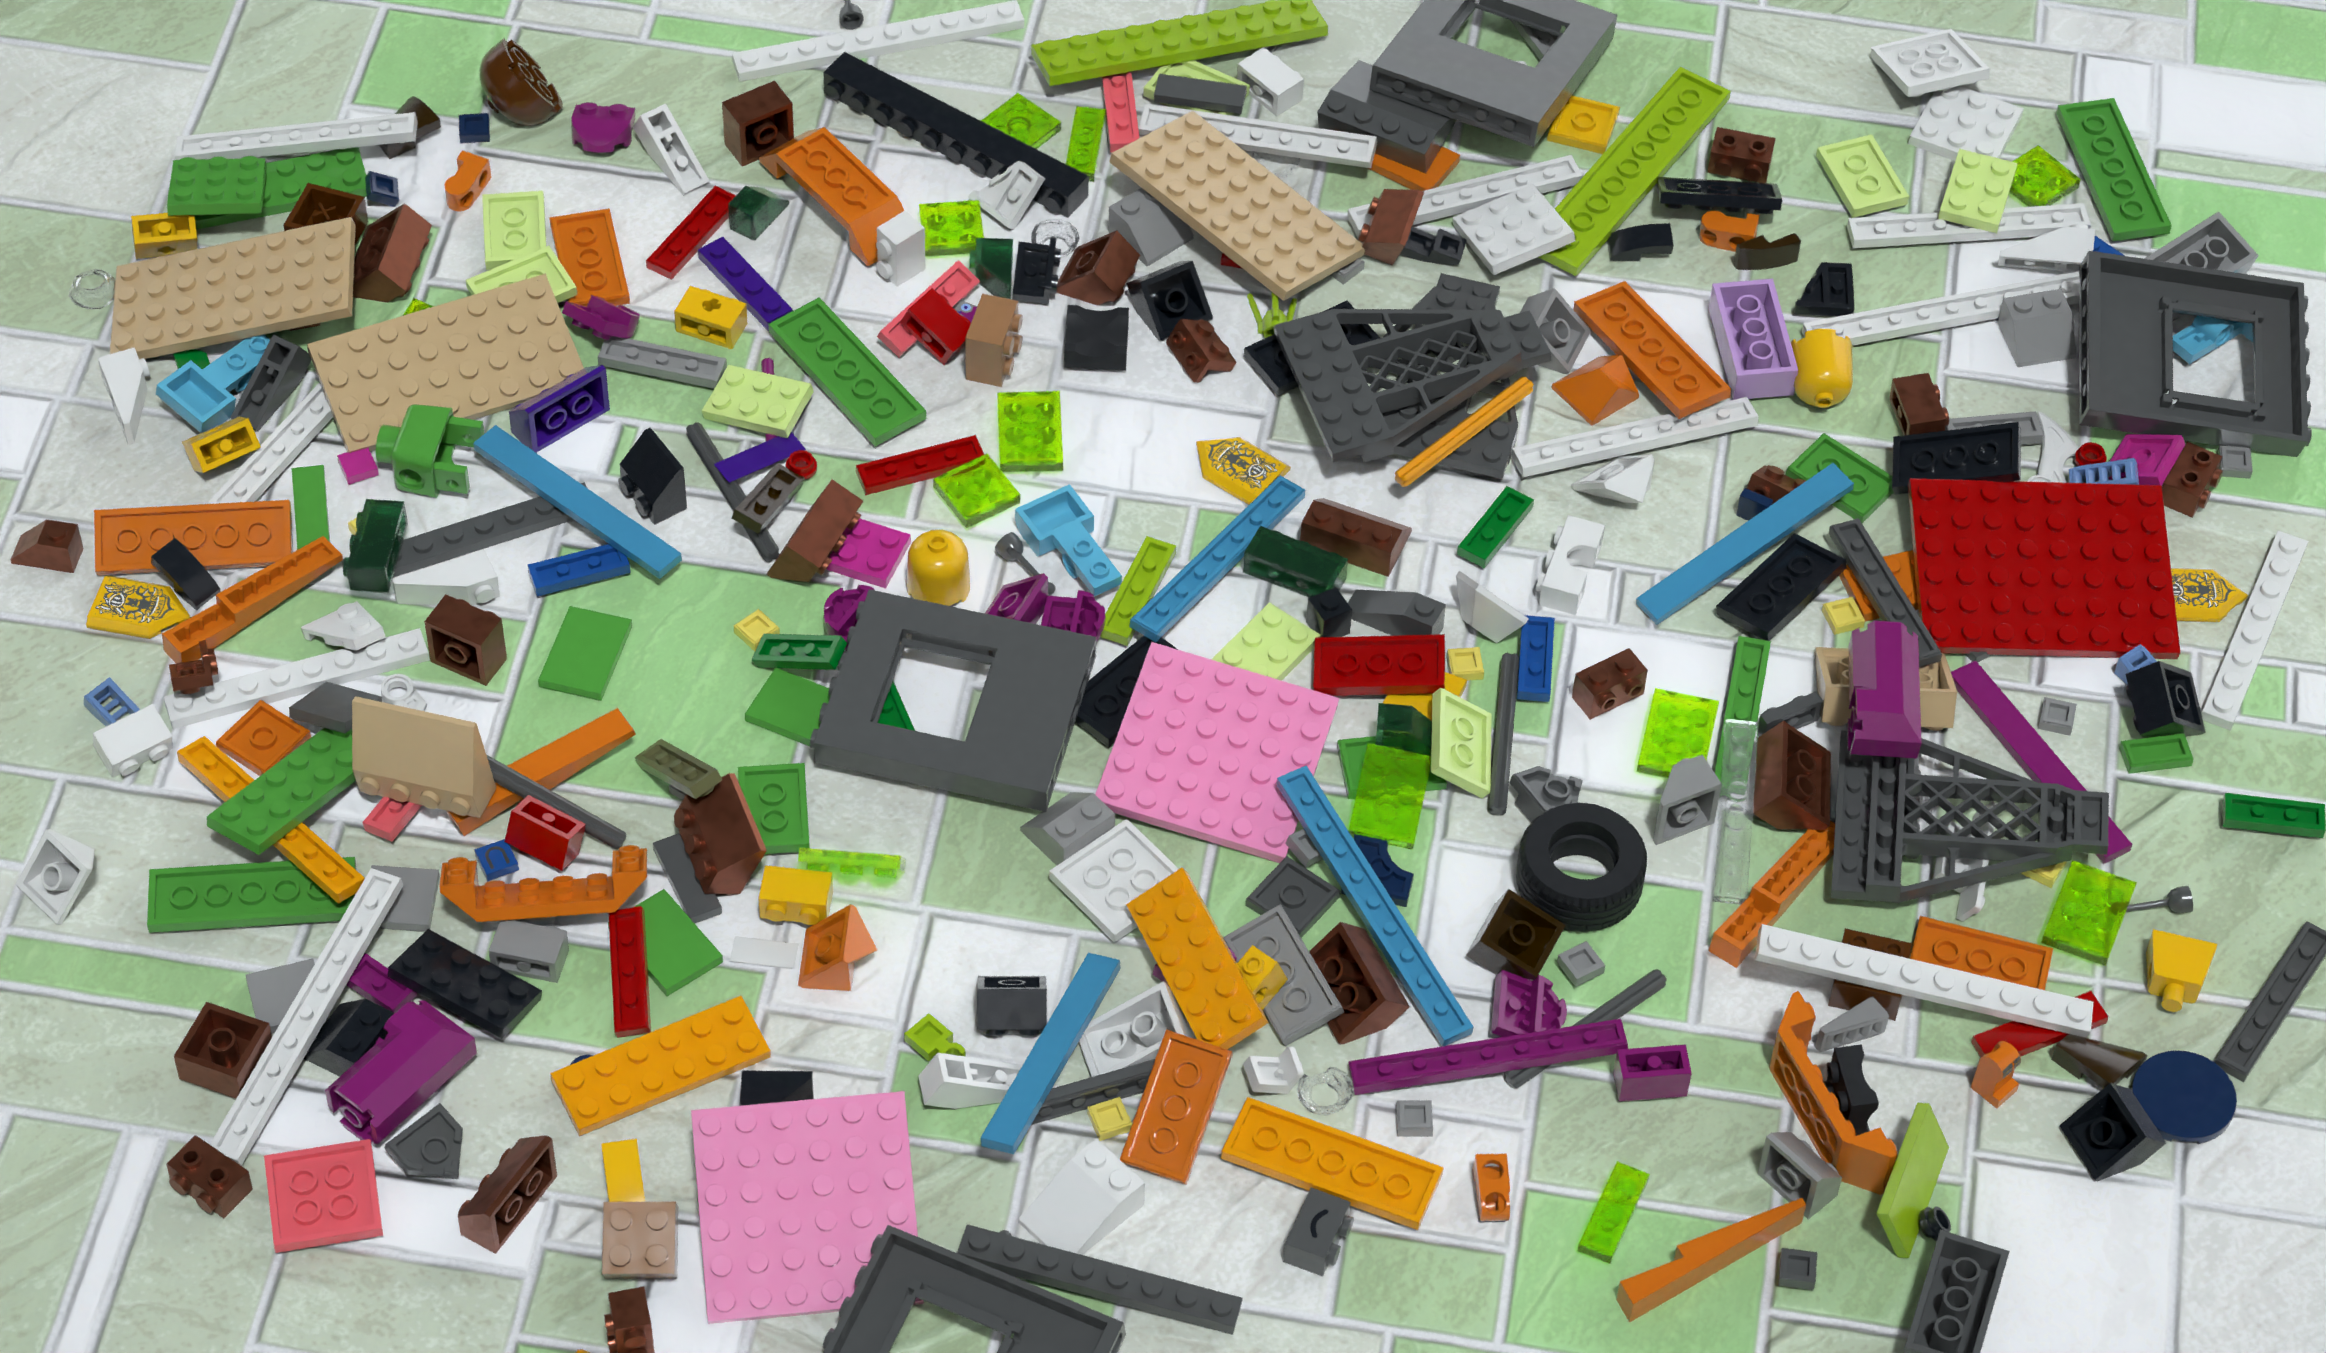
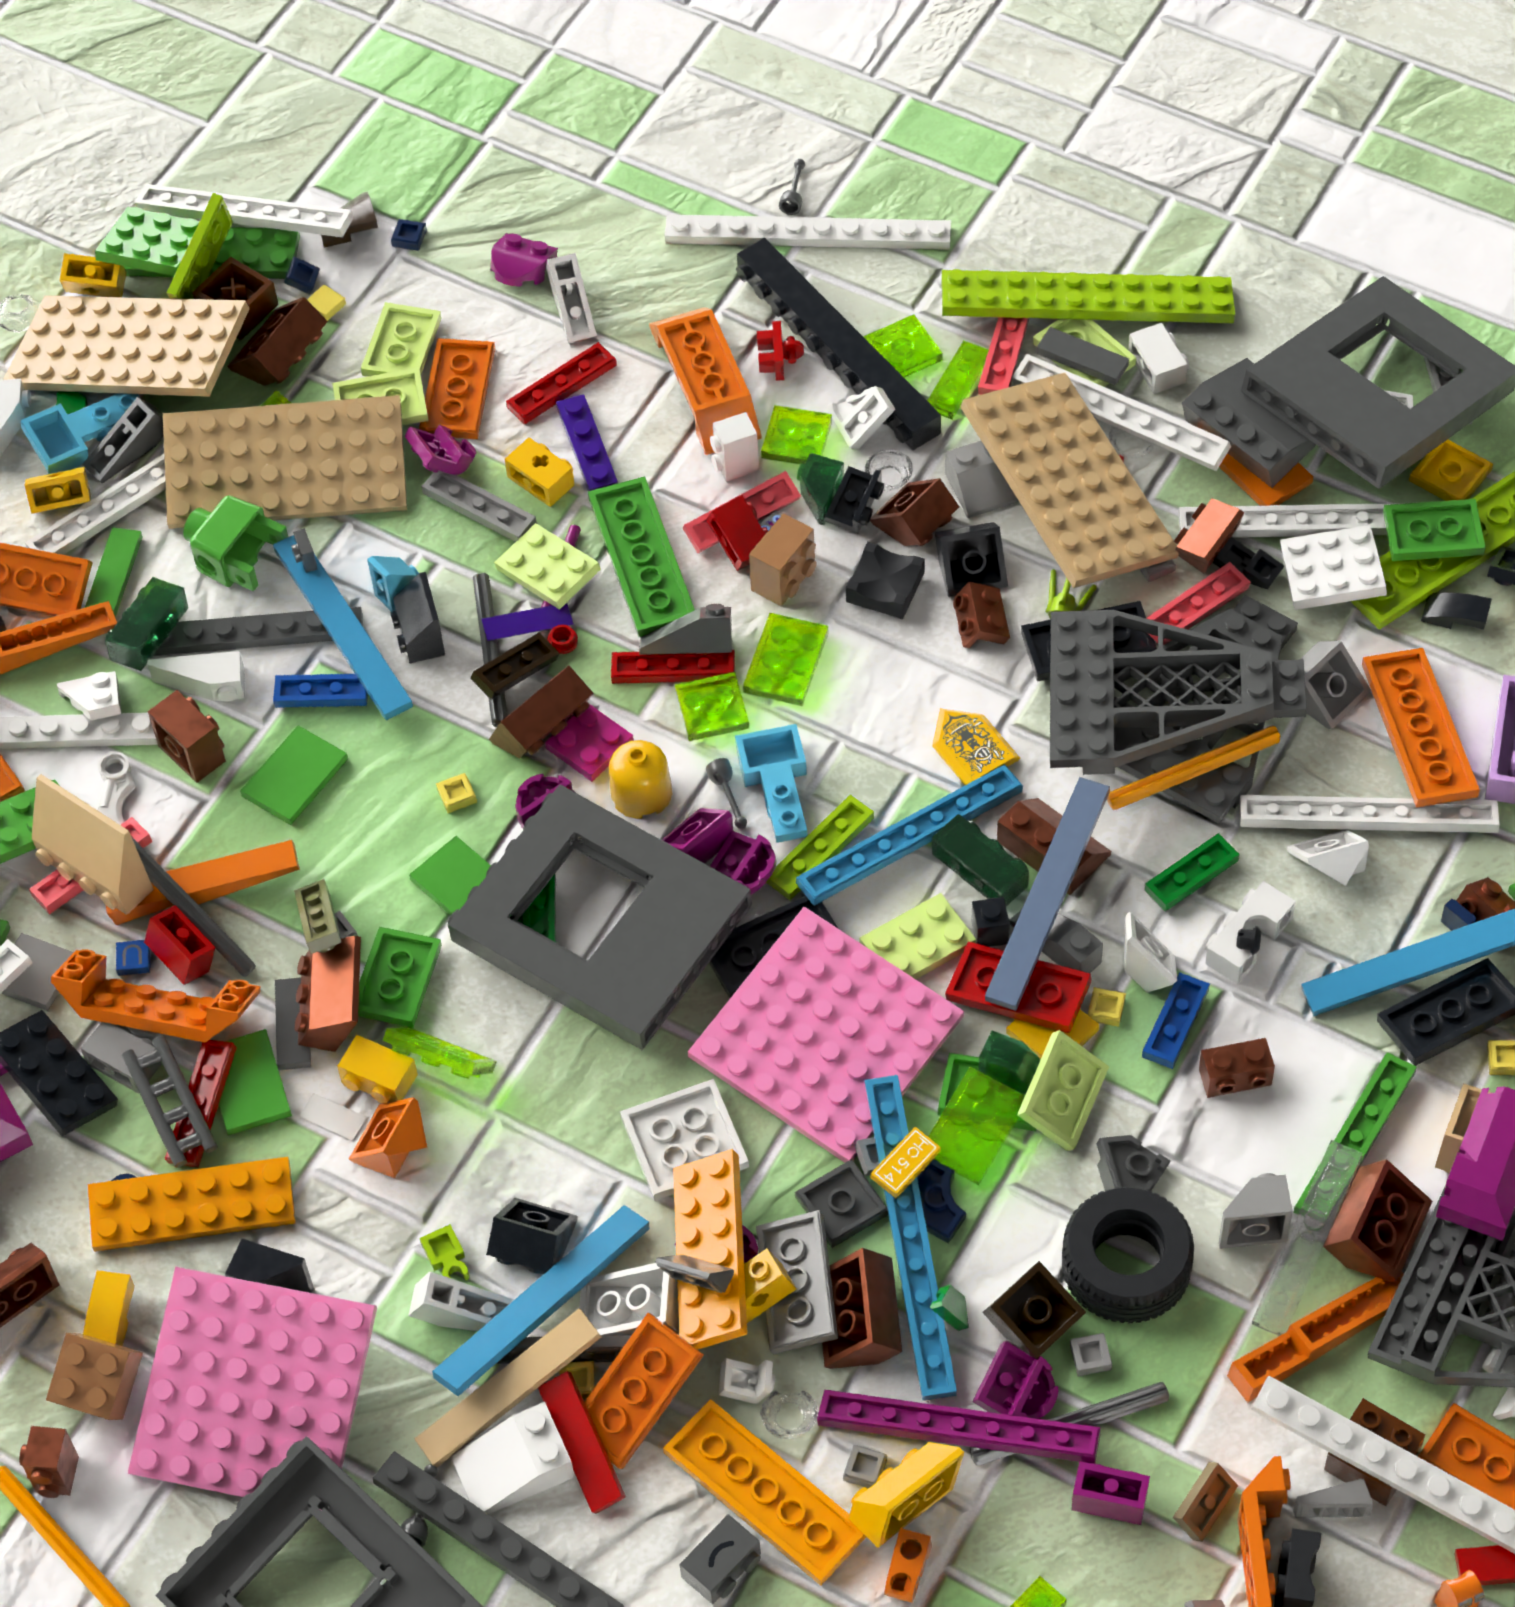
camera: 25 degrees right, 5 degrees up
dark grey tile [289,681,382,734] -> none
dark pink tile [337,448,379,485] -> none
orange leg [444,150,492,211] -> none
reddish brown cylinder [479,38,563,126] -> none
dark purple slope [509,365,610,453] -> none
copper brick [722,80,794,167] -> none
clear green slope [728,186,789,241] -> none
green plate [751,634,847,670] -> none
light grey slope [1020,792,1115,866] -> none
dark grey axle [1488,652,1520,815] -> none
orange slope [1551,355,1639,426] -> none
clear neon green plate [1636,688,1719,778] -> none
dark grey plate [1756,691,1823,737] -> none
none -> dark grey bar [122,1035,218,1168]
none -> lime tile [167,193,233,299]
none -> dark grey plate [291,528,317,573]
none -> light yellow tile [307,285,346,321]
none -> medium azure slope [367,556,419,611]
none -> tan tile [414,1308,602,1468]
none -> red tile [538,1371,626,1514]
none -> dark grey slope [639,604,732,655]
none -> slope [655,1255,734,1293]
none -> red hips [757,321,804,381]
none -> yellow slope [848,1442,965,1548]
none -> yellow tile [870,1127,941,1199]
none -> green tile [930,1285,969,1331]
none -> sand blue tile [985,777,1110,1011]
none -> coral plate [1146,562,1251,645]
none -> dark tan plate [1173,1462,1238,1542]
none -> black piece [1236,926,1262,955]
none -> bright green plate [1383,499,1485,561]

